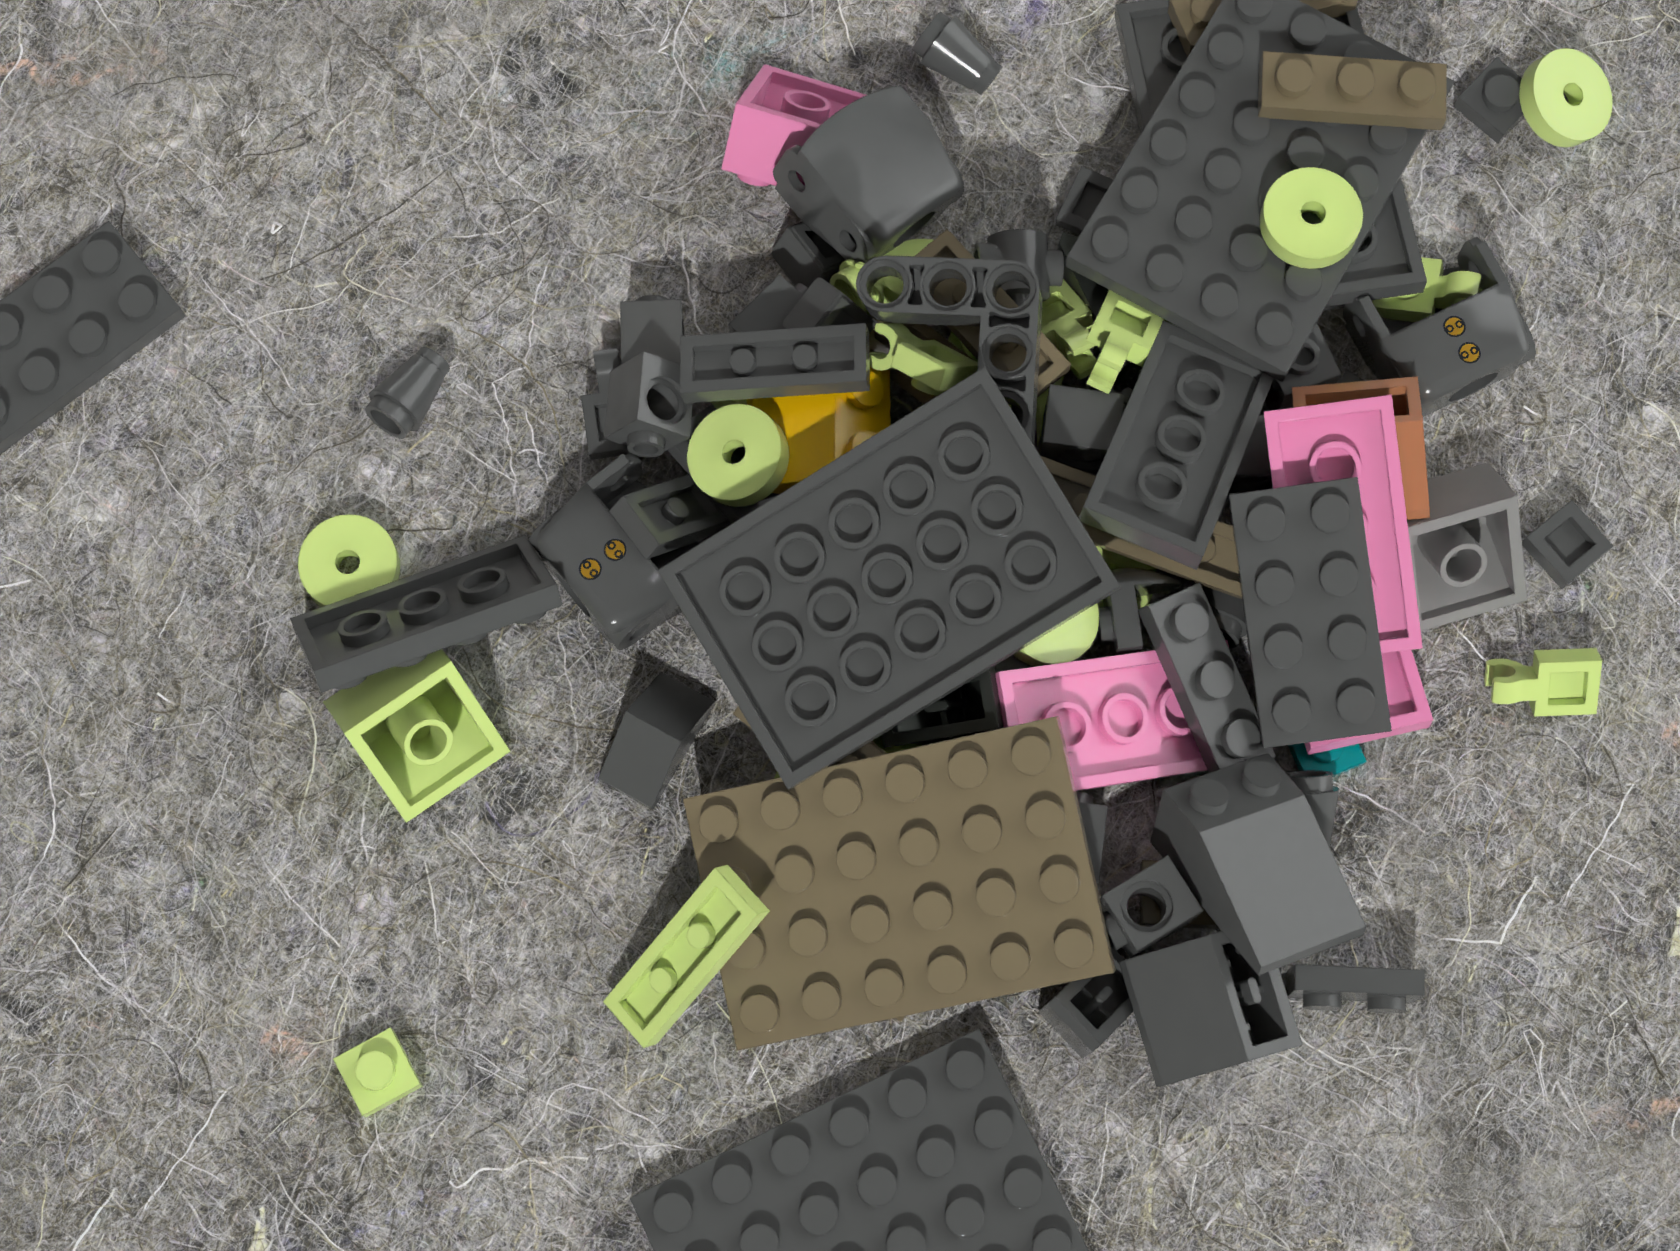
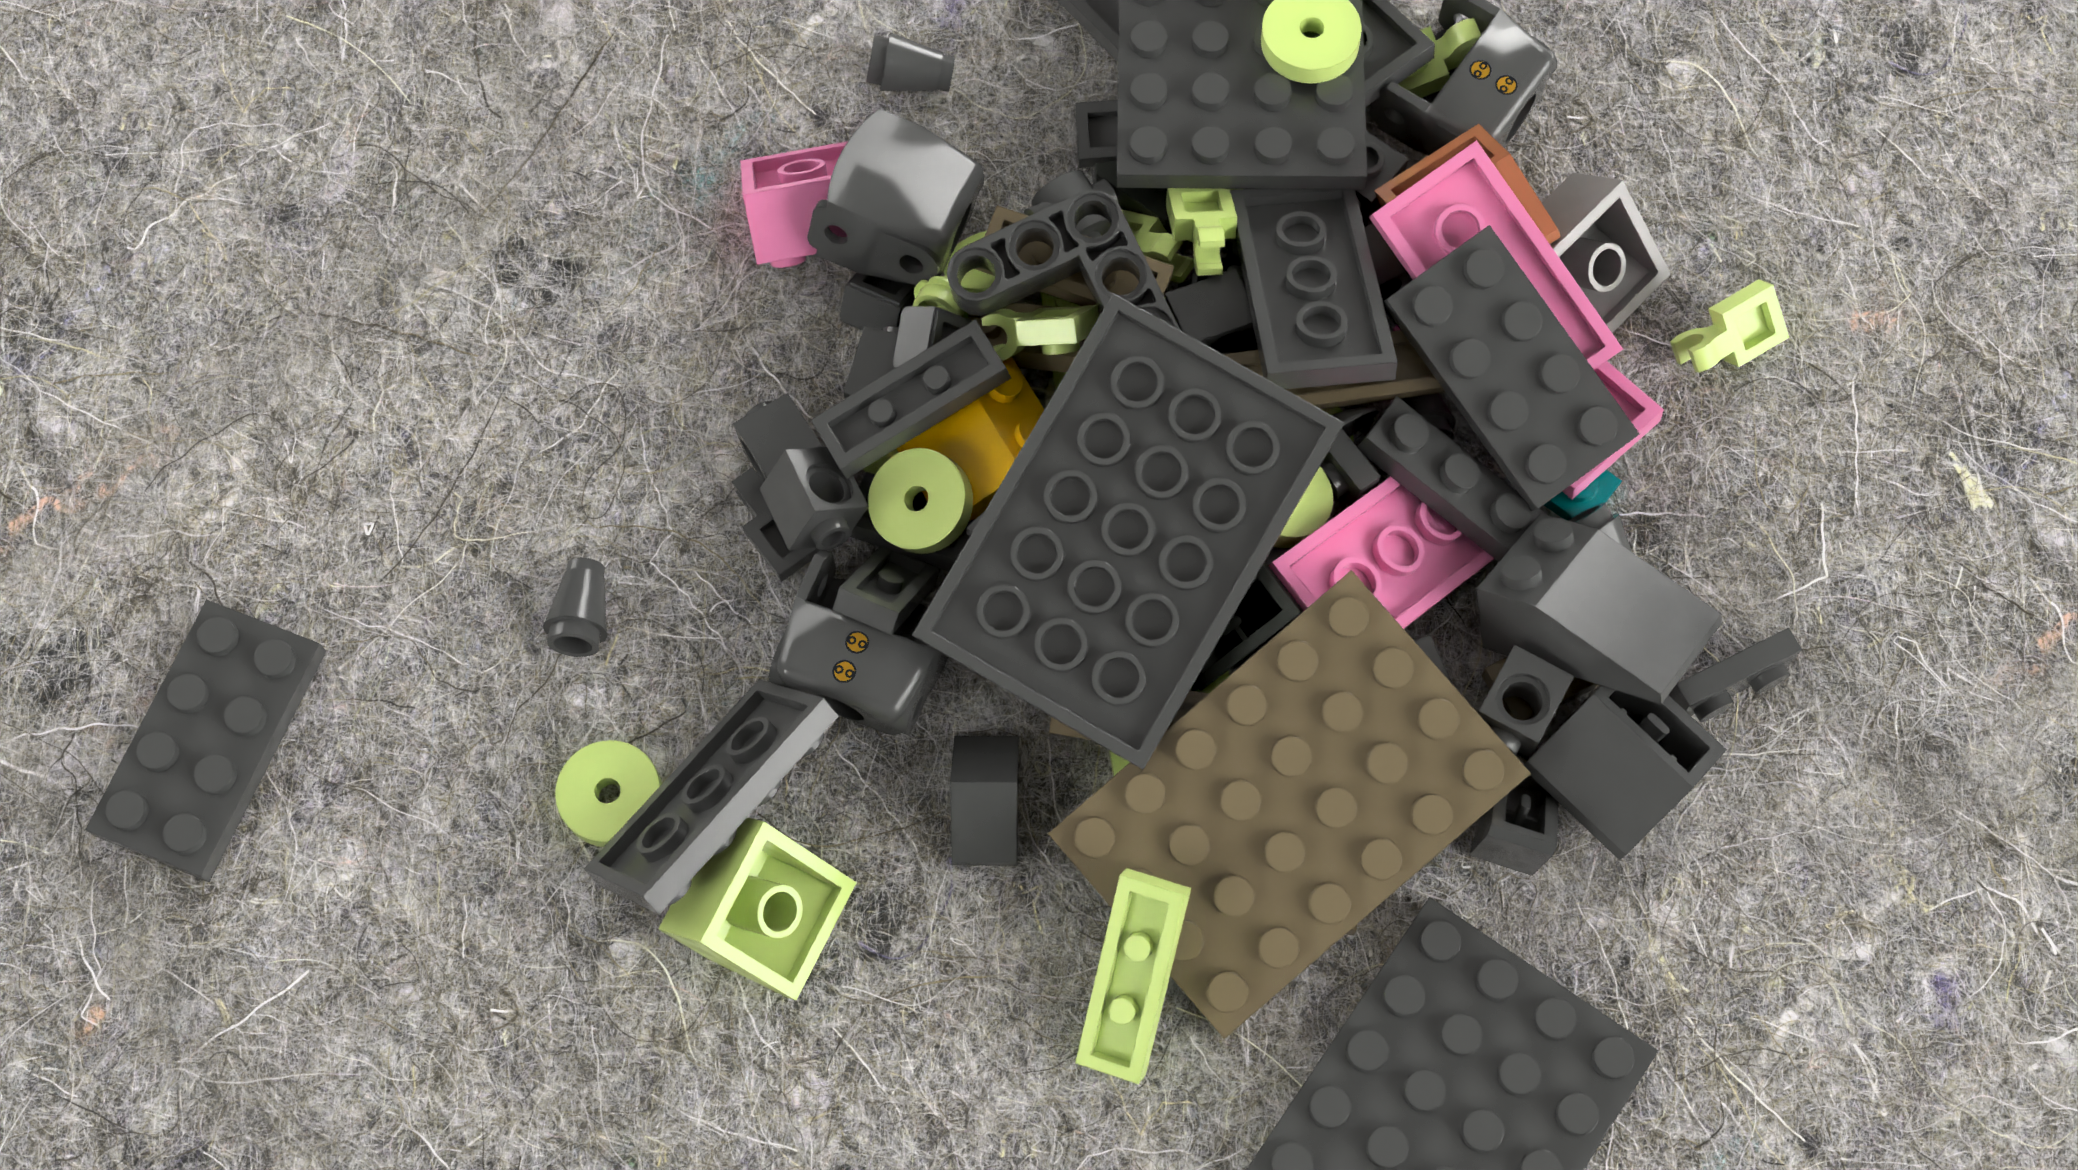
camera: 25 degrees left, 5 degrees down
dark grey plate [1522,500,1613,589] -> none

